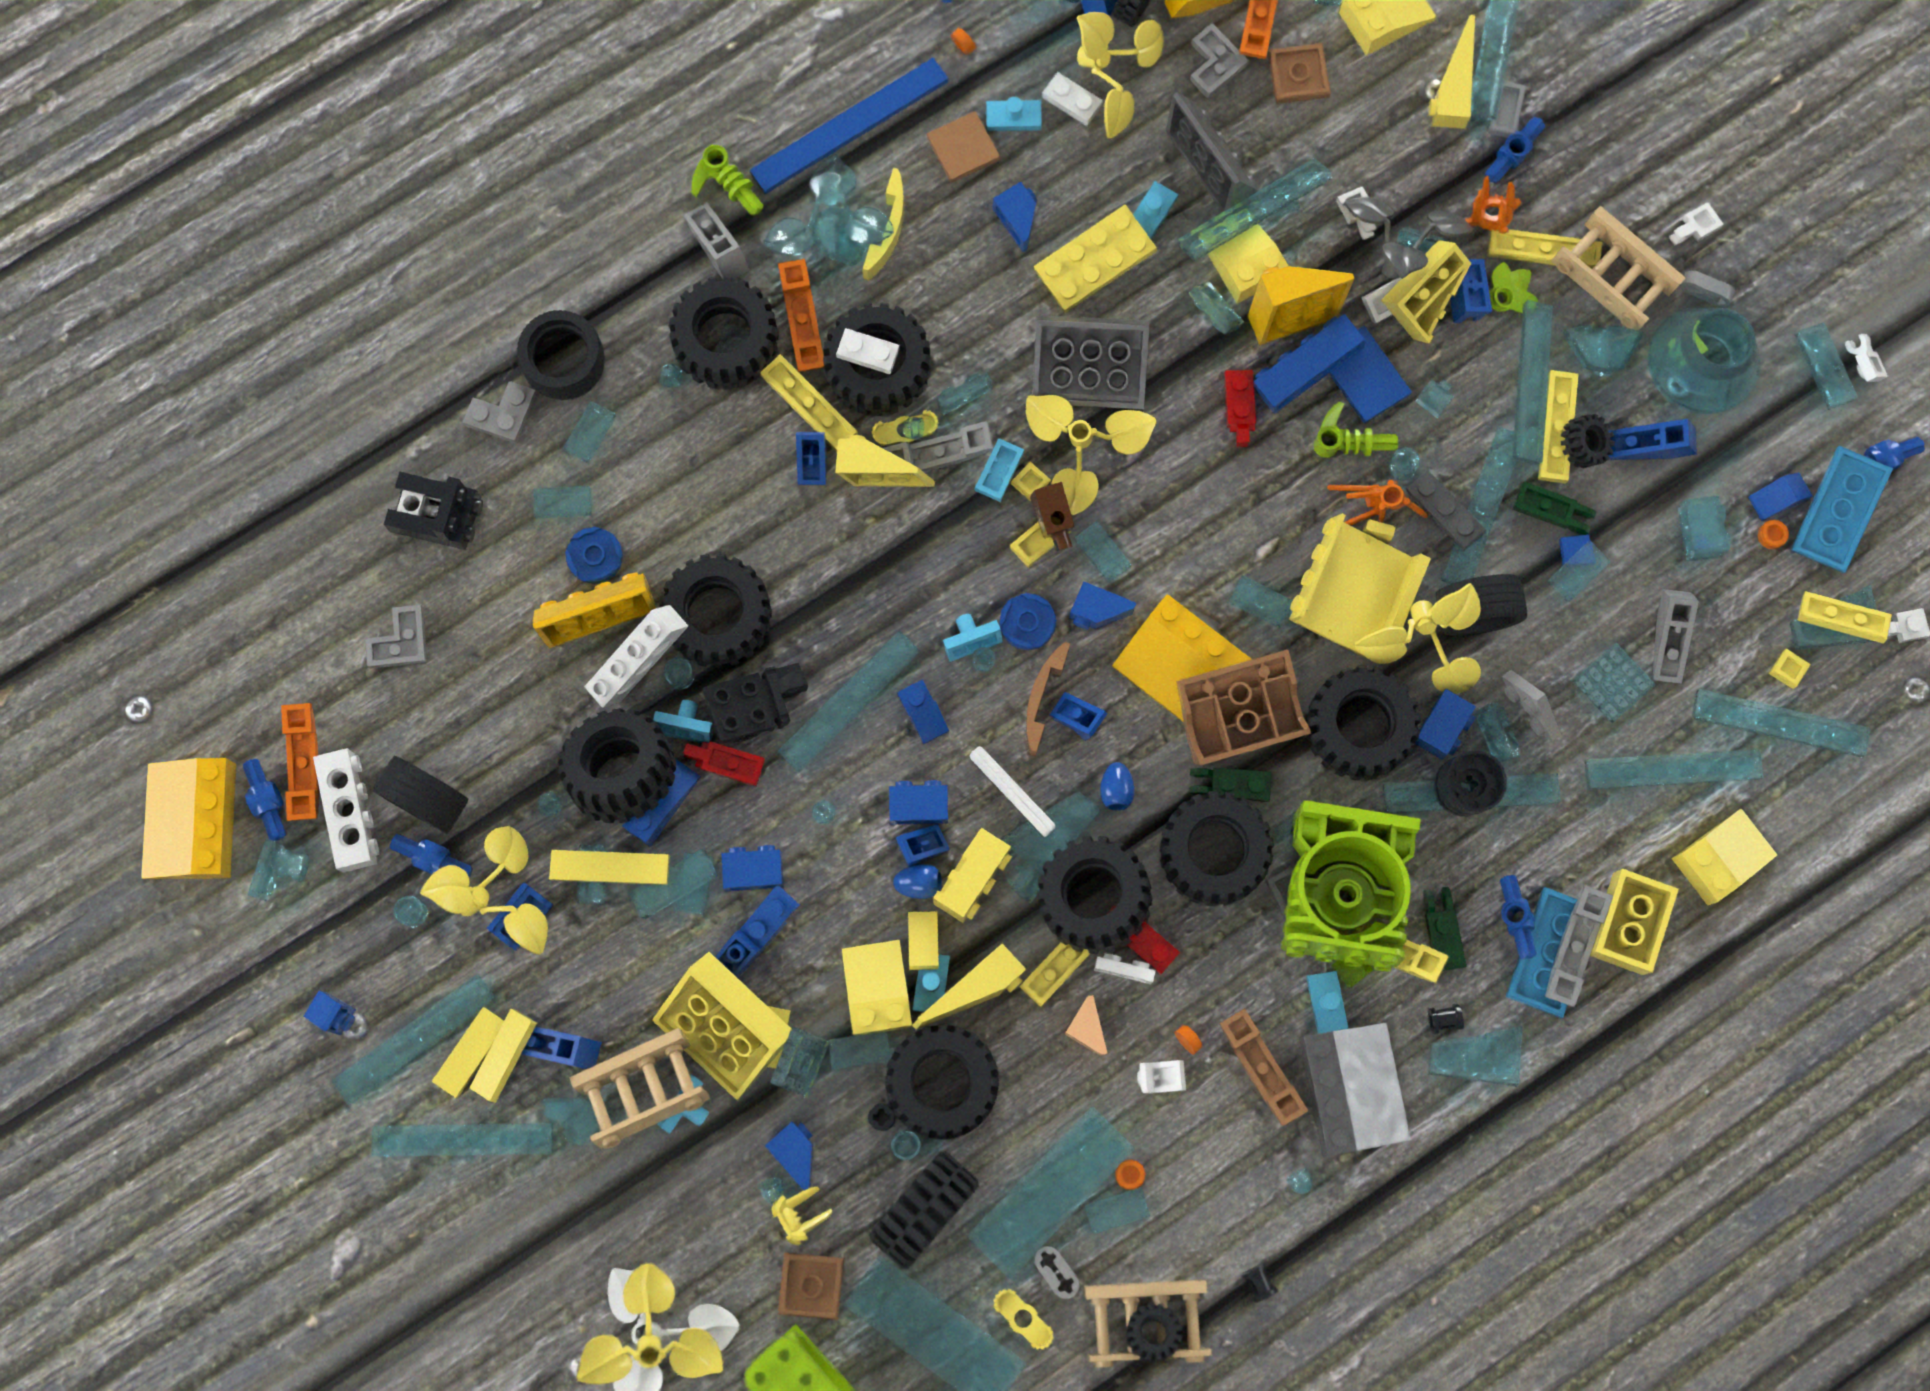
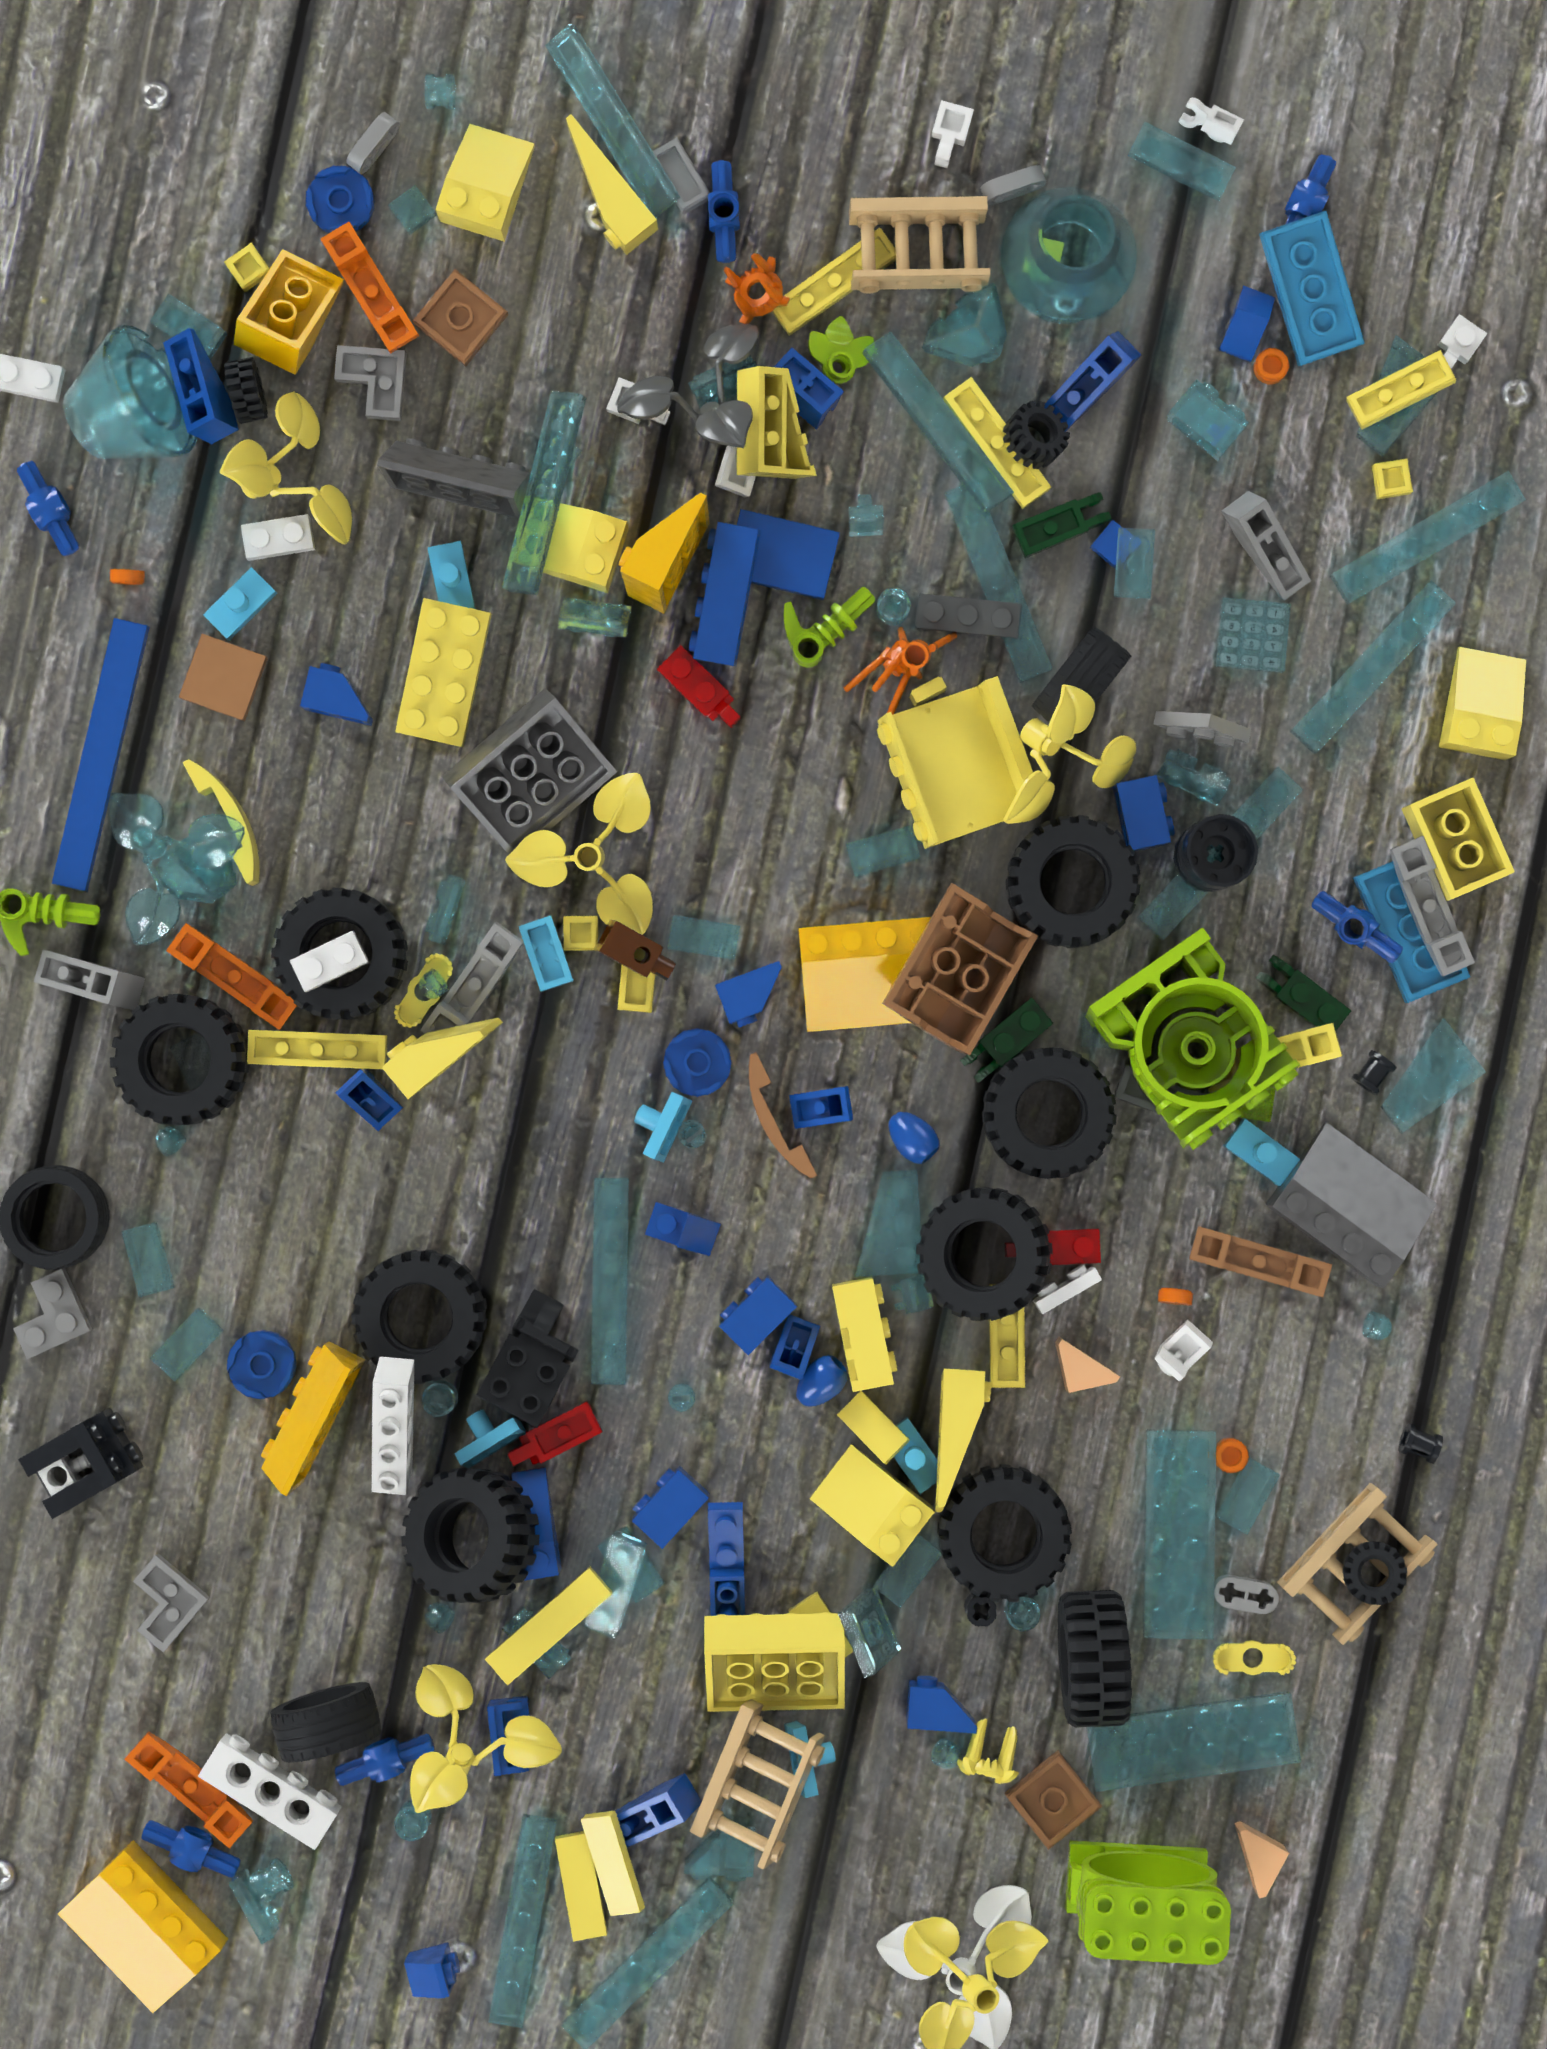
camera: 45 degrees left, 10 degrees up
white axle [970,746,1056,837] -> none

